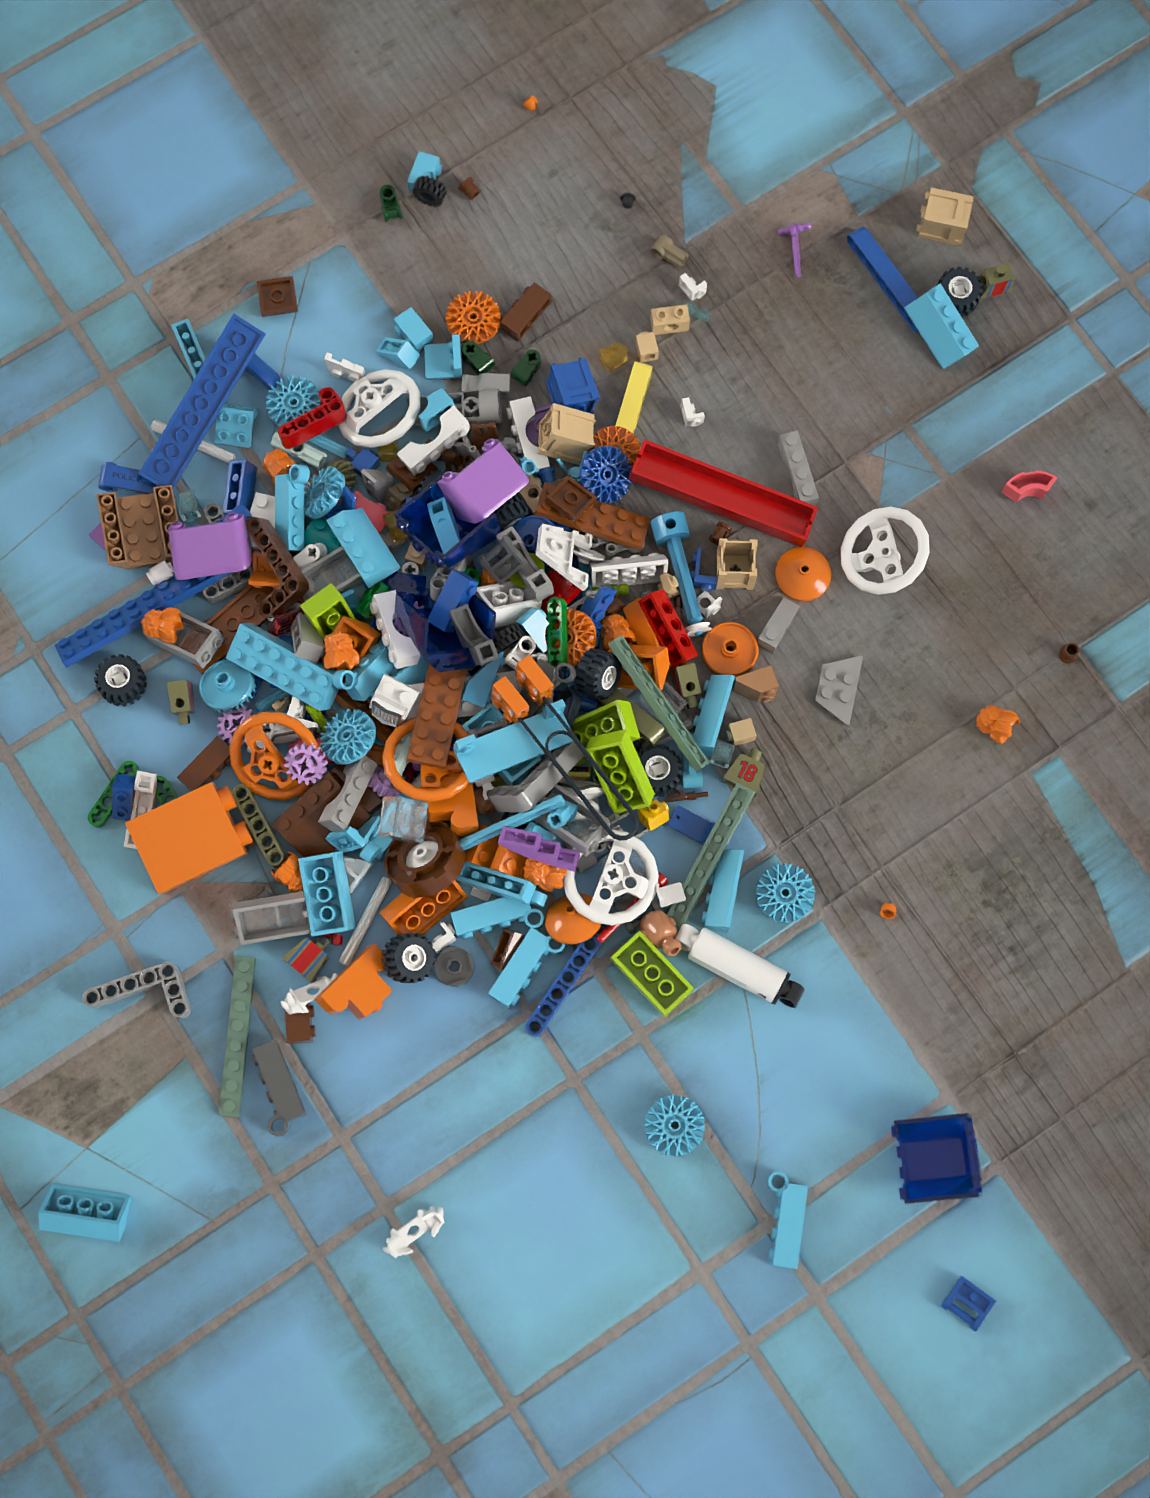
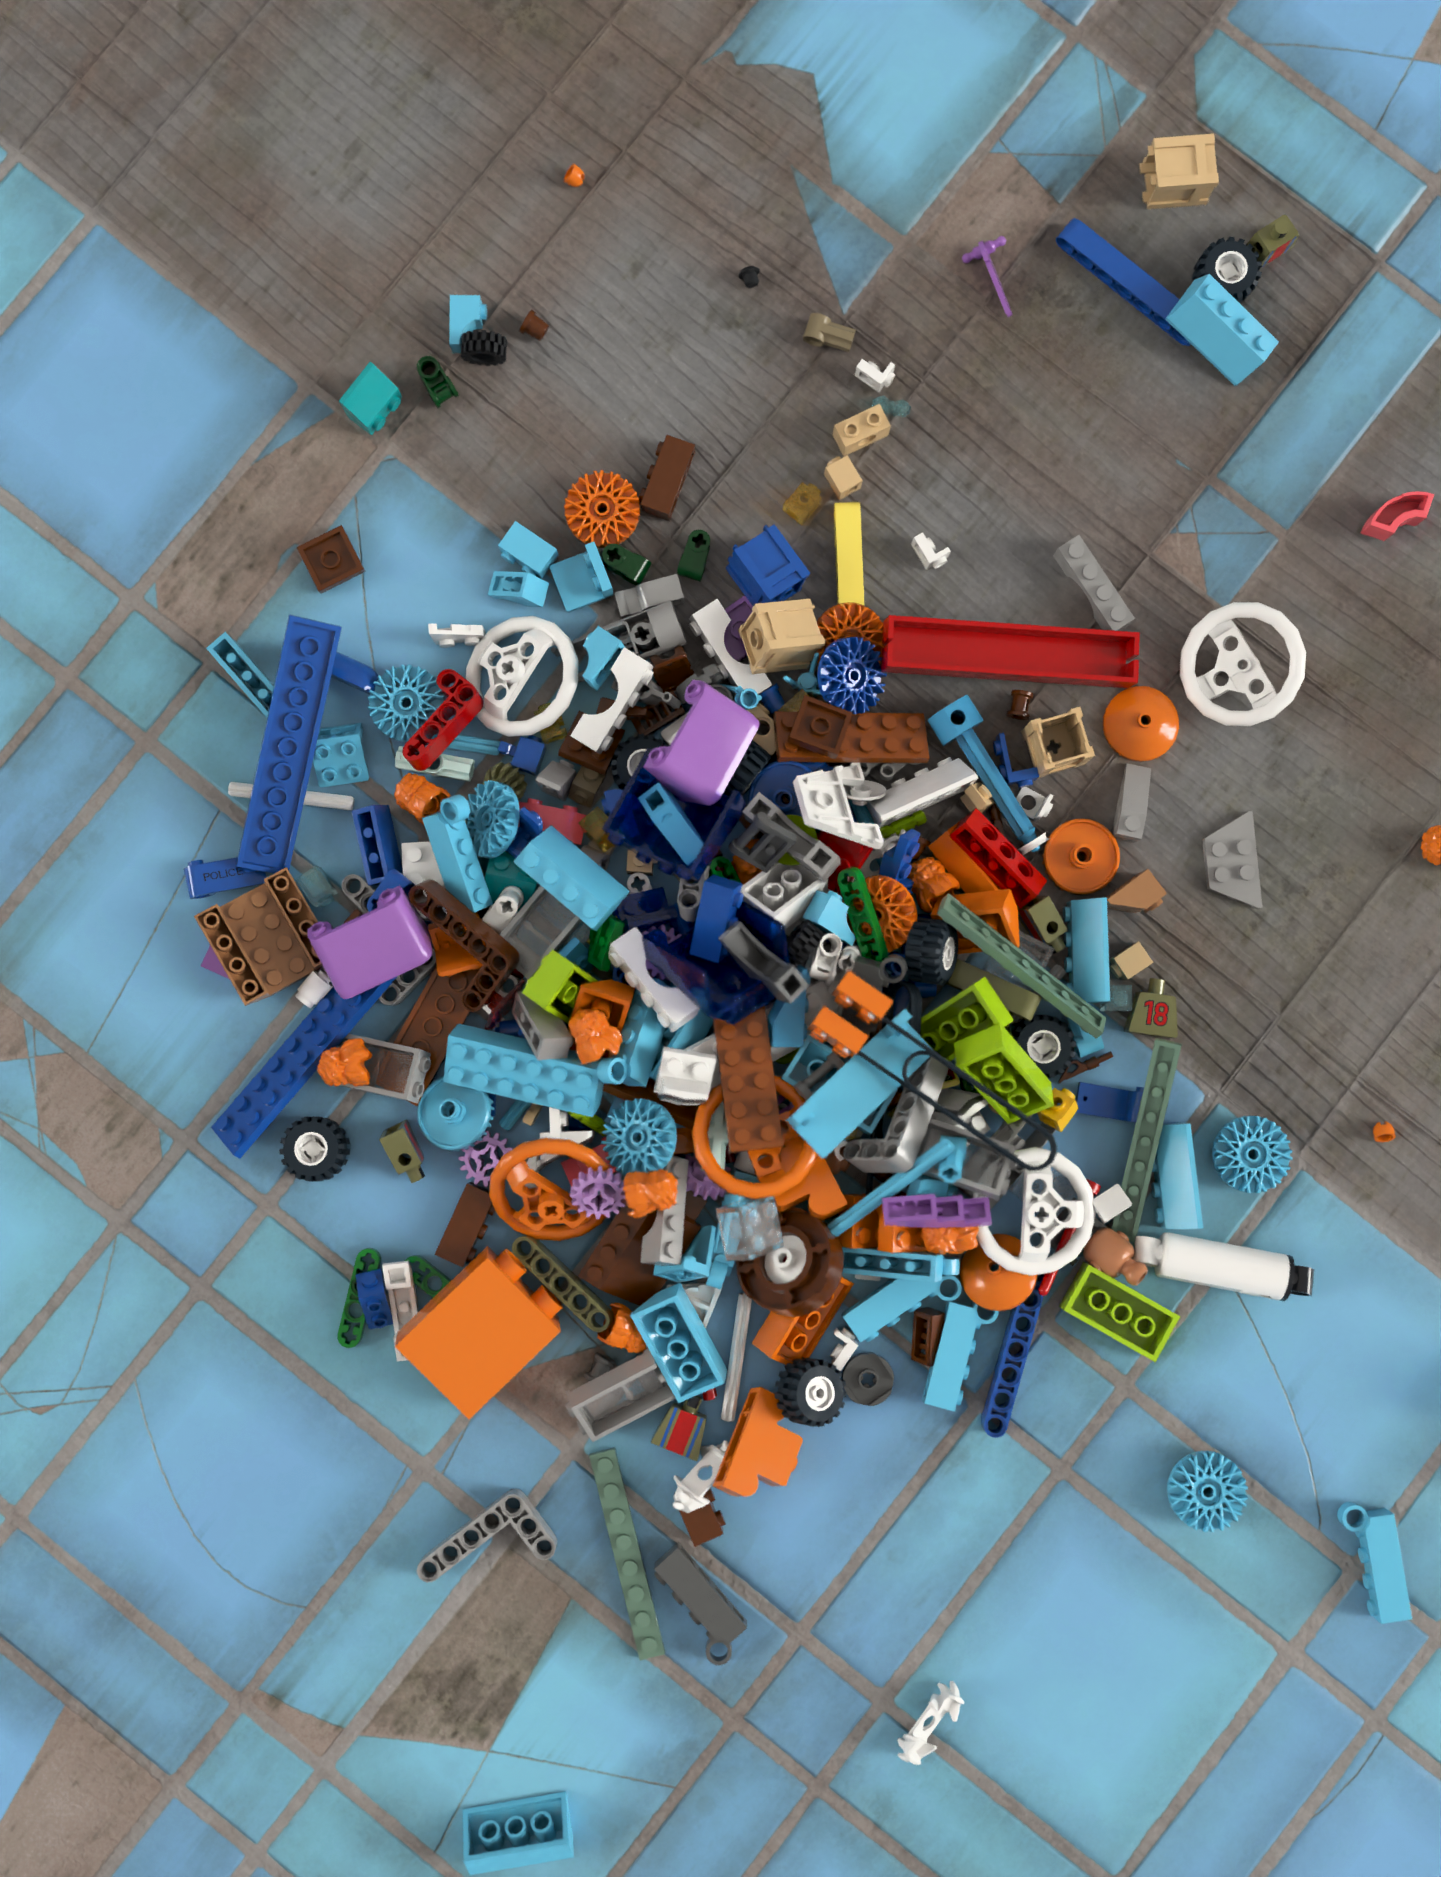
camera: 20 degrees left, 10 degrees up
none -> teal slope [339,362,402,435]
none -> orange hair [623,1169,678,1218]

